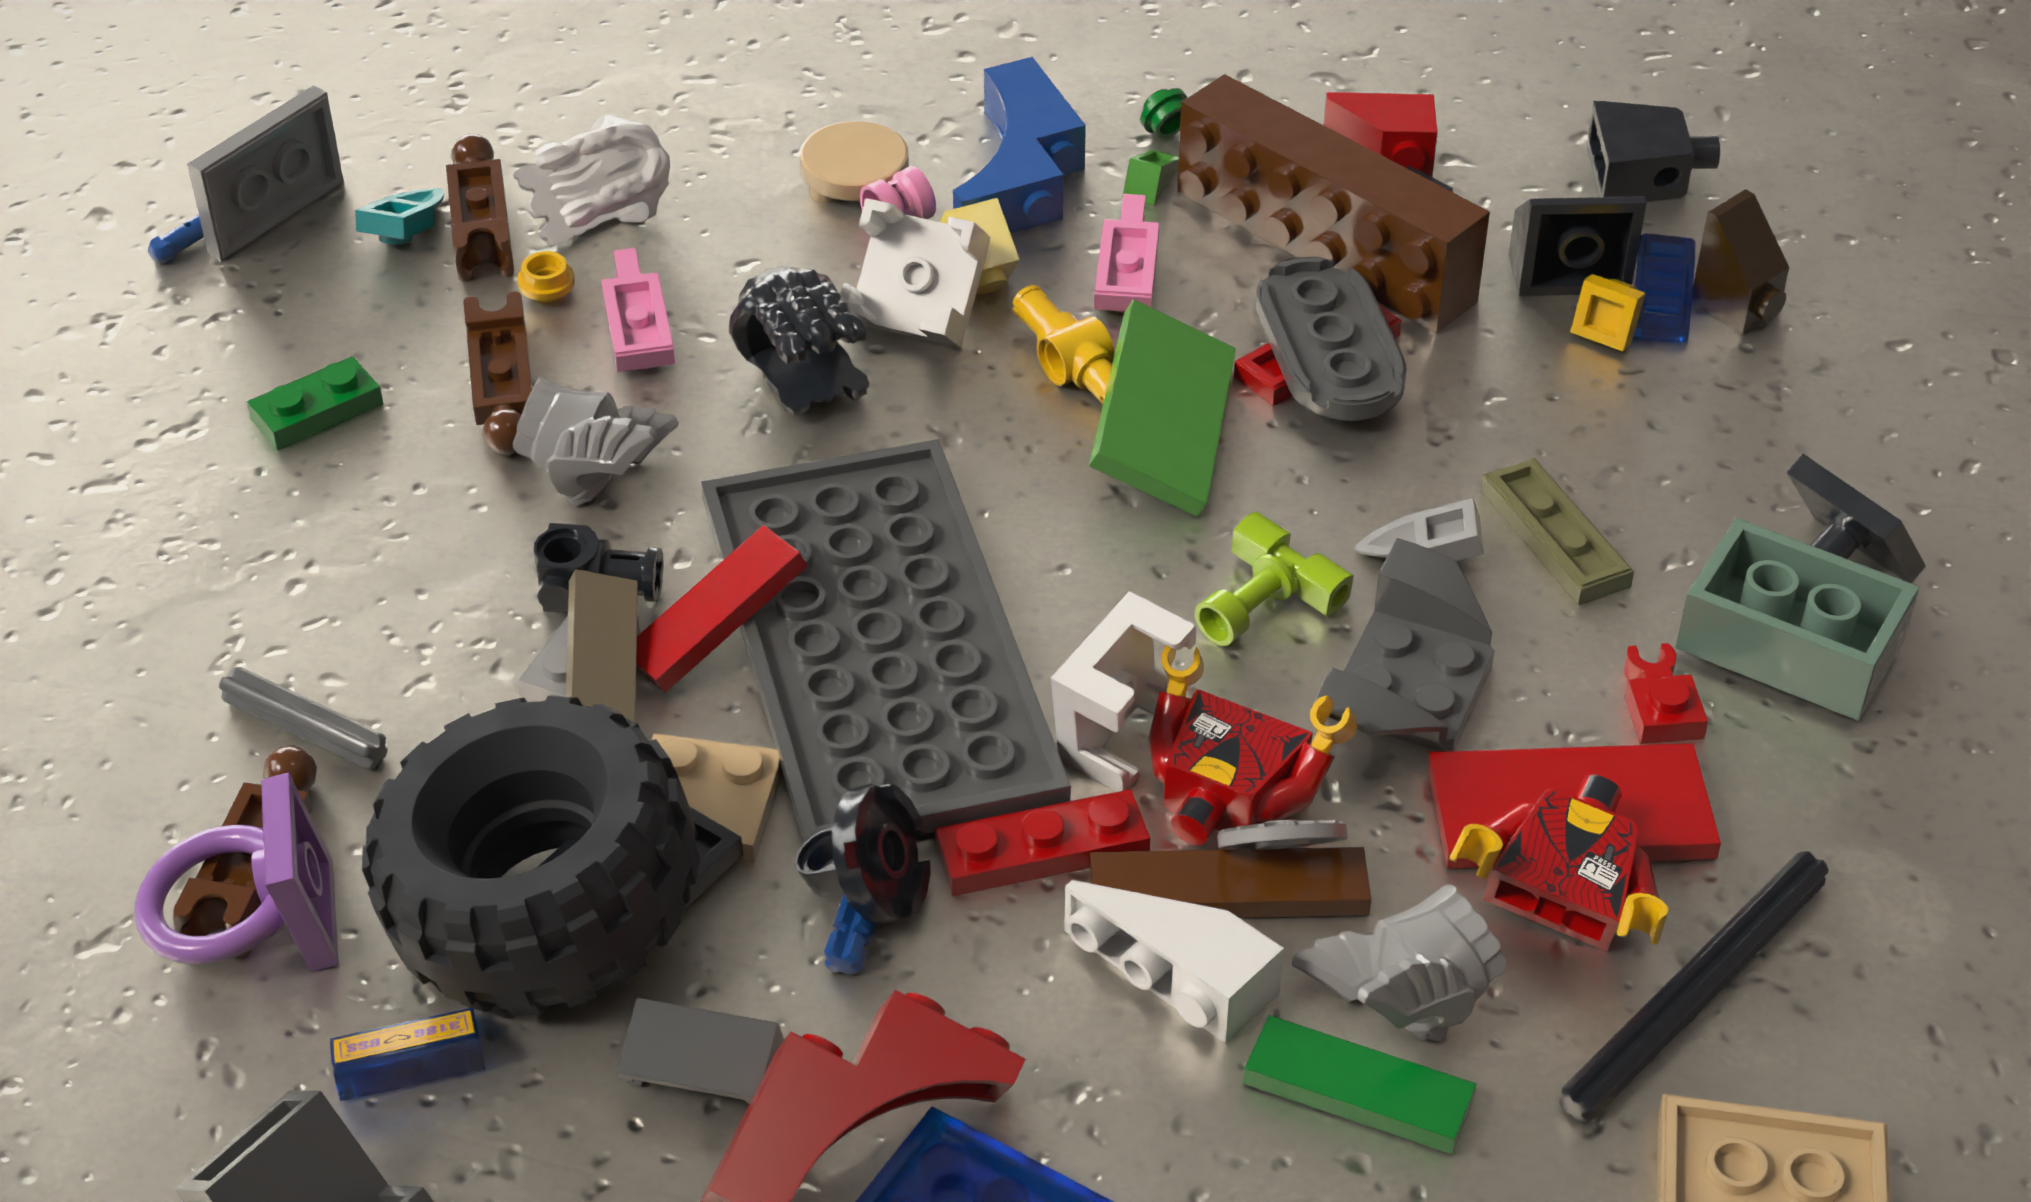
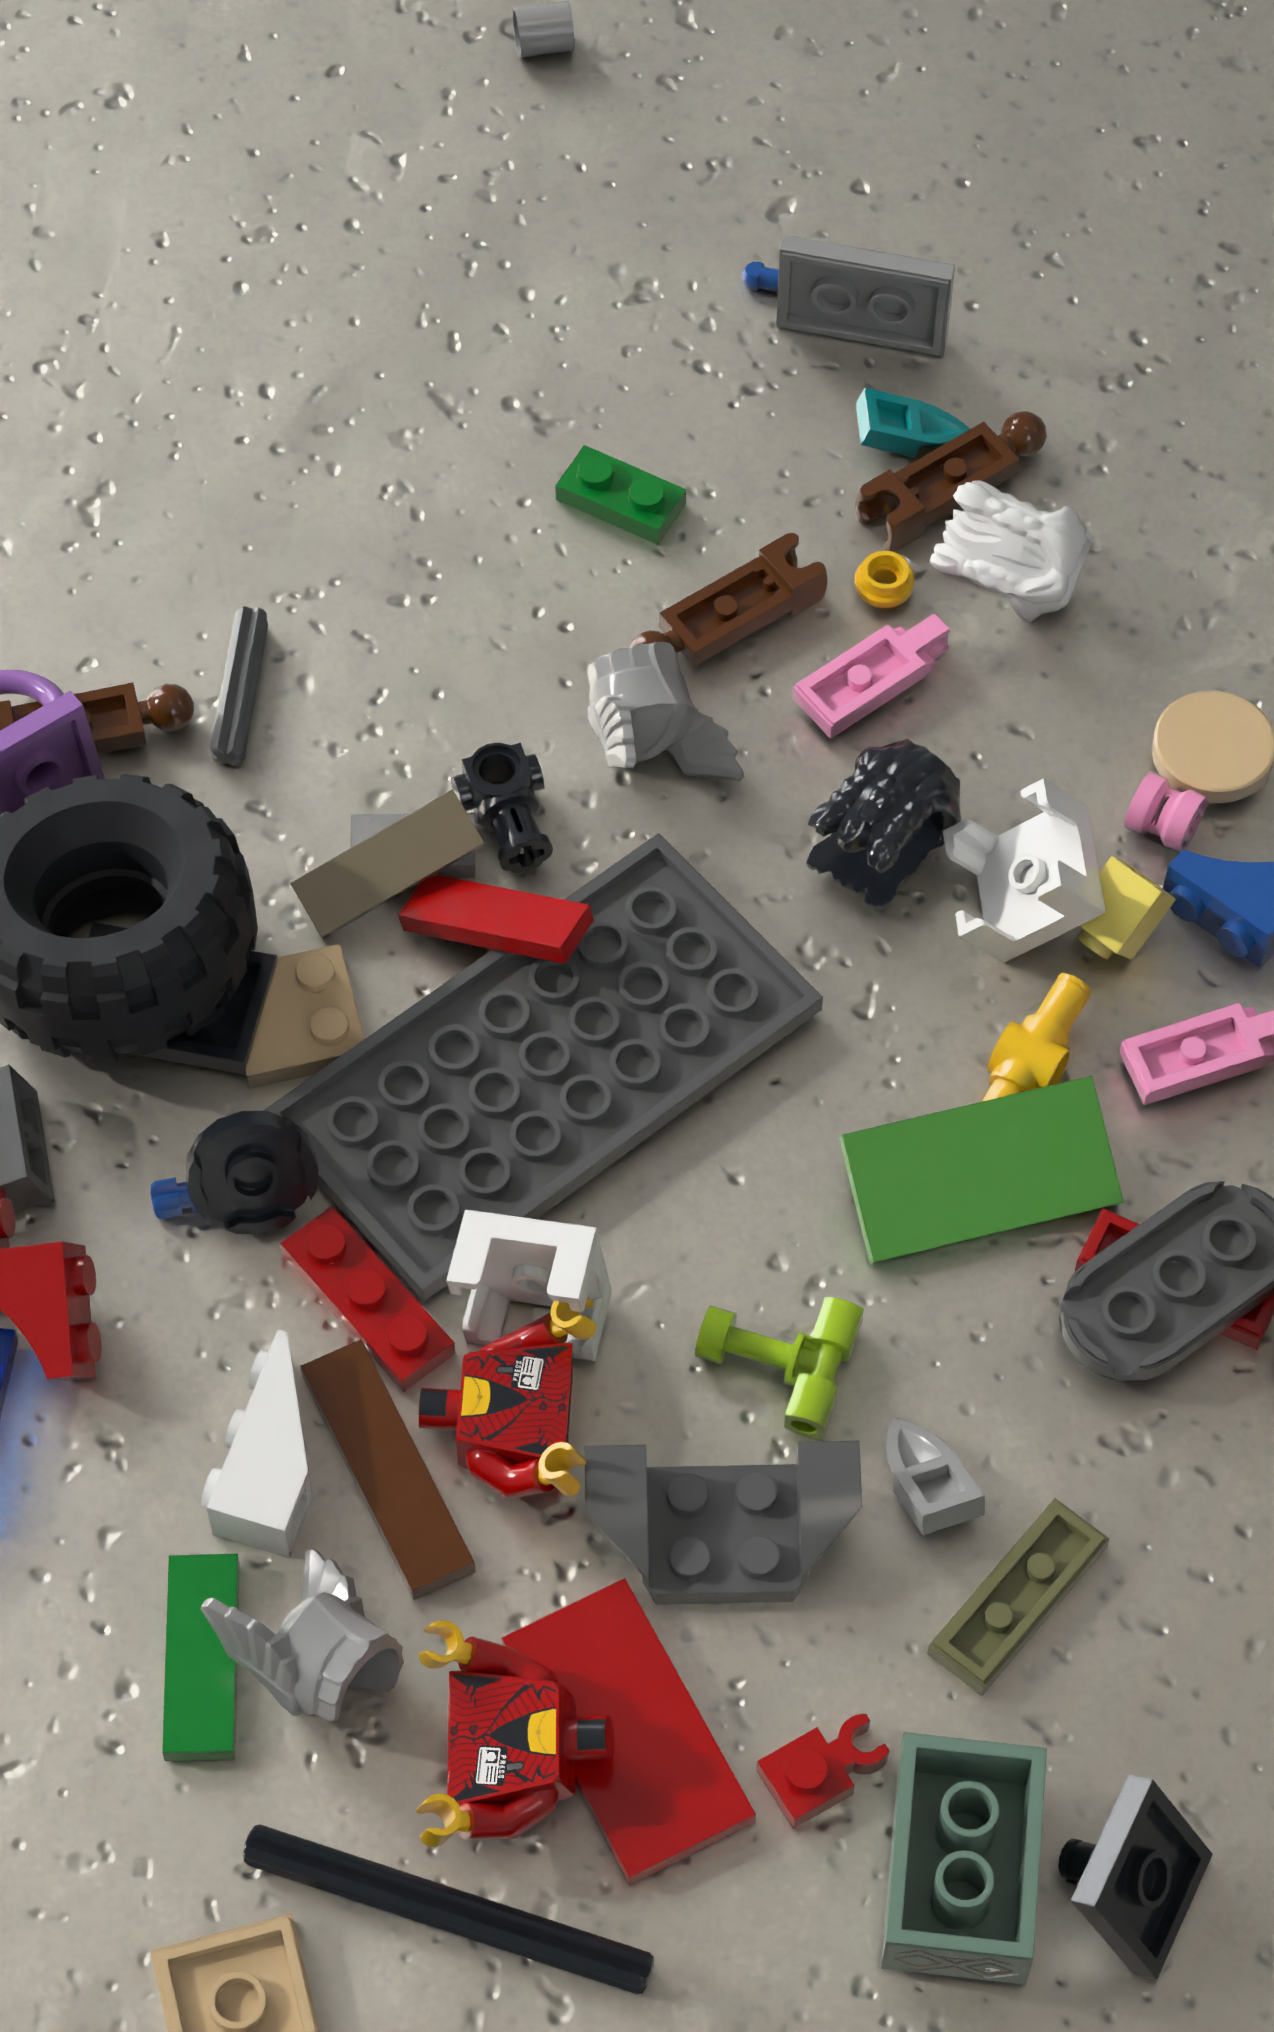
camera: 65 degrees right, 15 degrees up
light grey wheel [1217,820,1348,850] -> none

